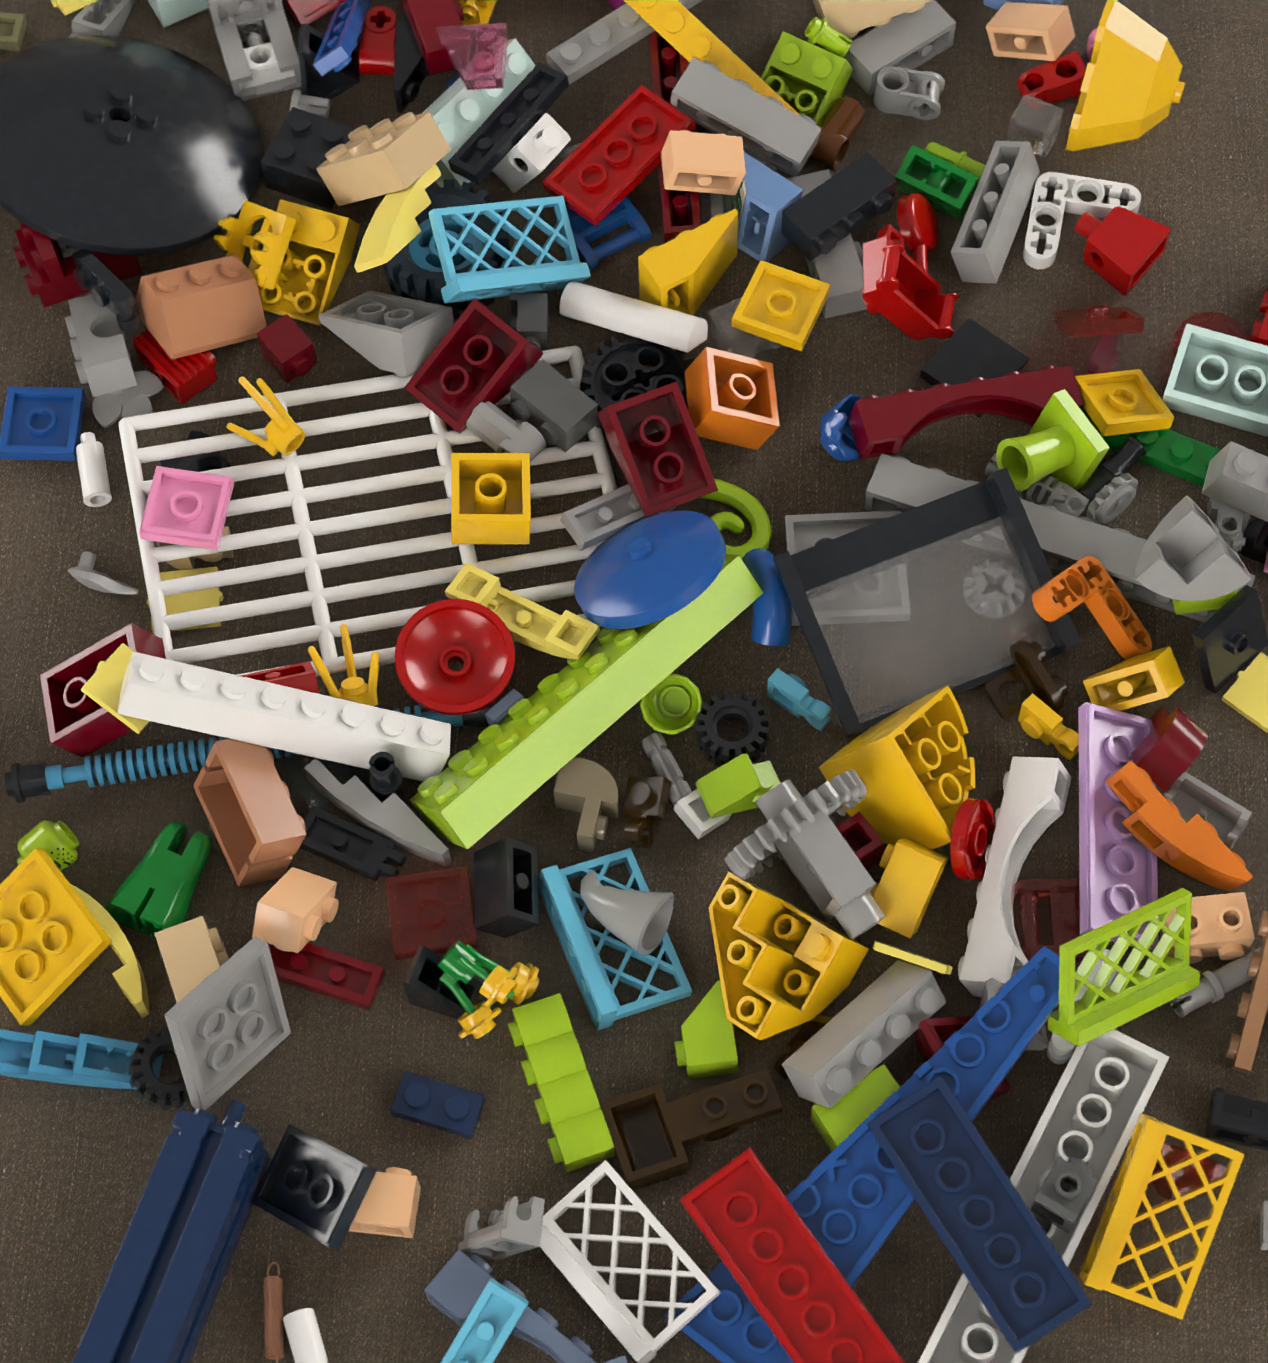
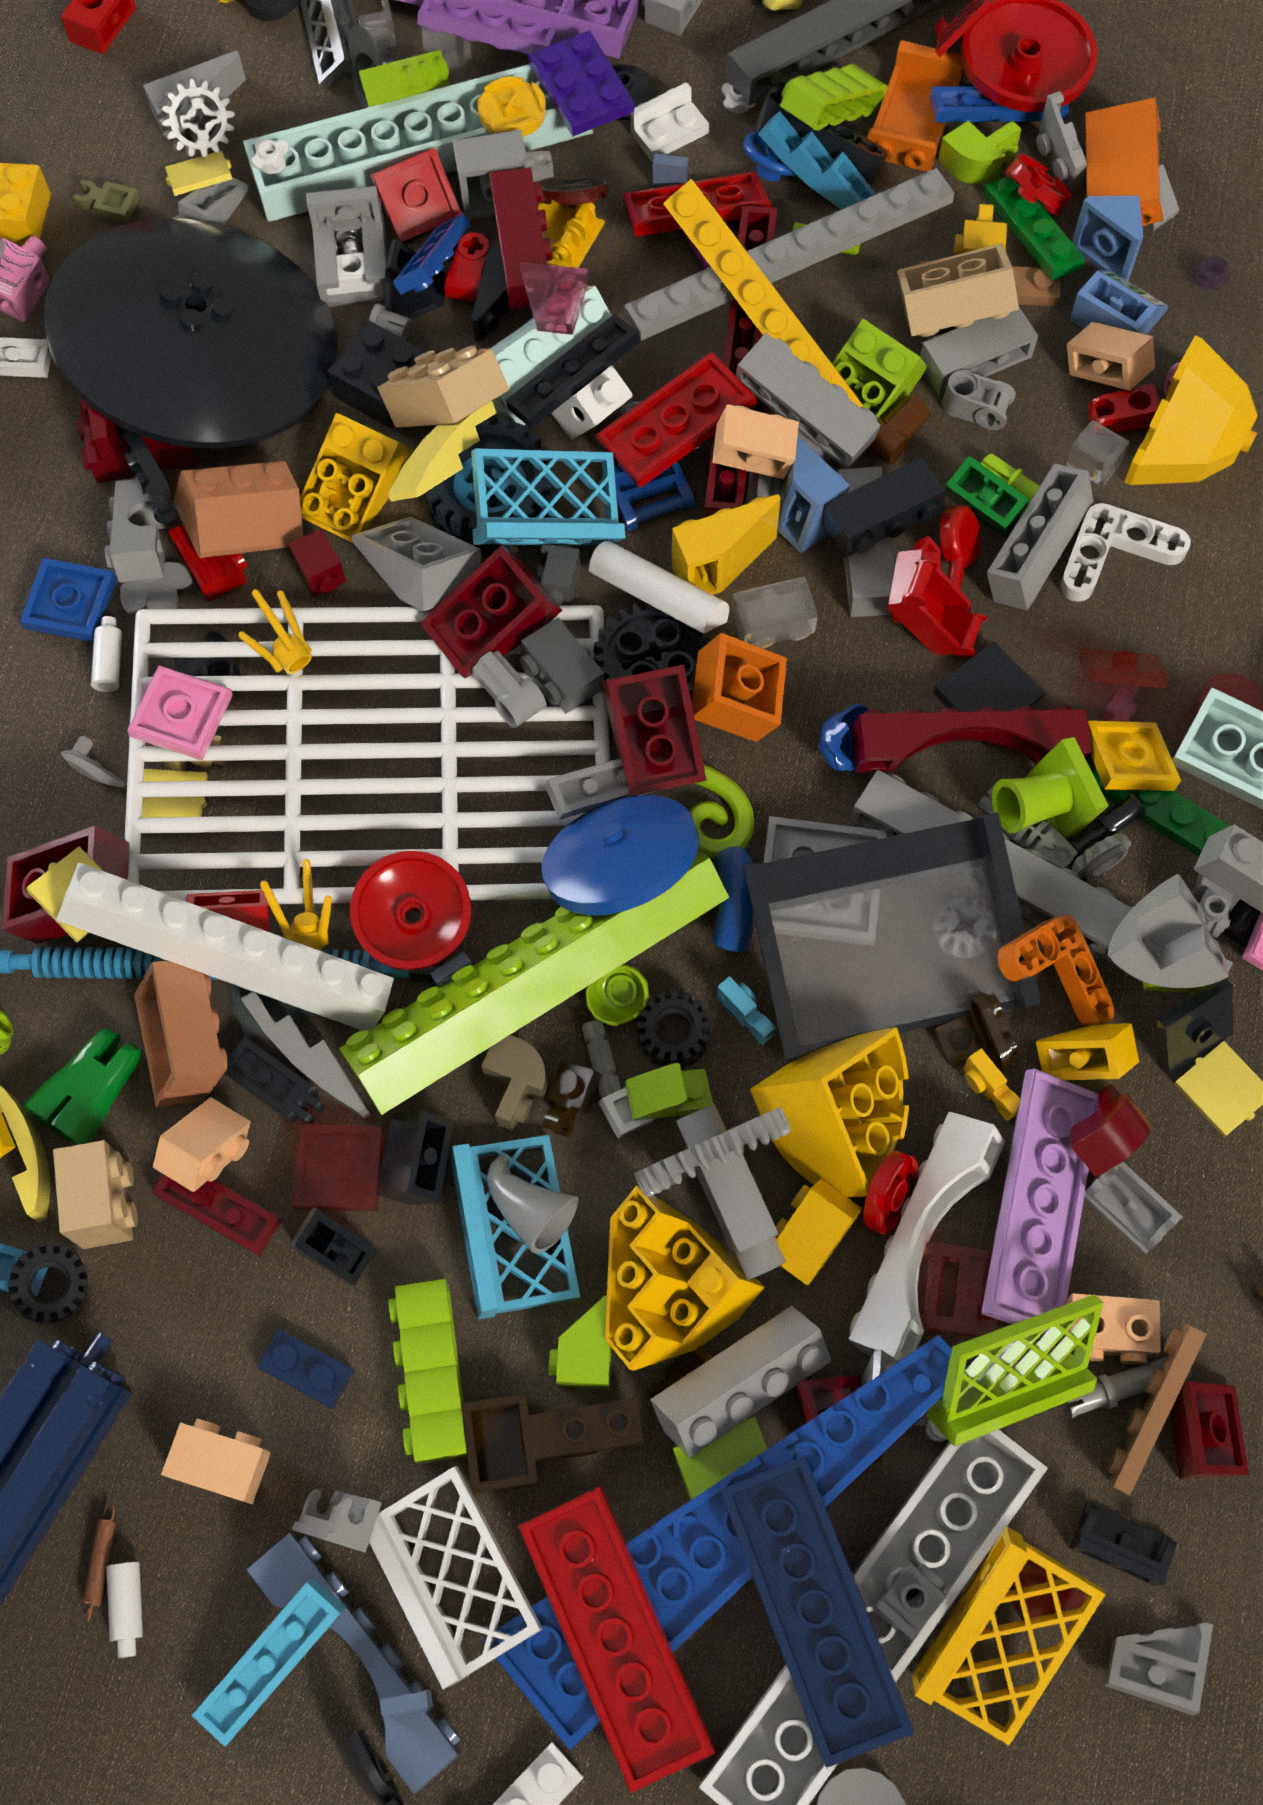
camera: 10 degrees right, 5 degrees up
light grey plate [164,936,291,1110] -> none
yellow piece [213,200,296,290] -> none
black tile [251,1124,377,1251] -> none
black pin [369,752,403,803] -> none
plant [437,940,539,1039] -> none
light yellow slope [445,562,600,660] -> none
yellow brick [451,453,531,544] -> none
yellow plate [732,260,831,352] -> none
lime pin [804,17,852,57] -> none
dark red brick [836,811,884,870] -> none
light yellow piece [872,941,953,975] -> none
red torso [1075,206,1171,296] -> none
orange slope [1105,760,1253,892] -> none

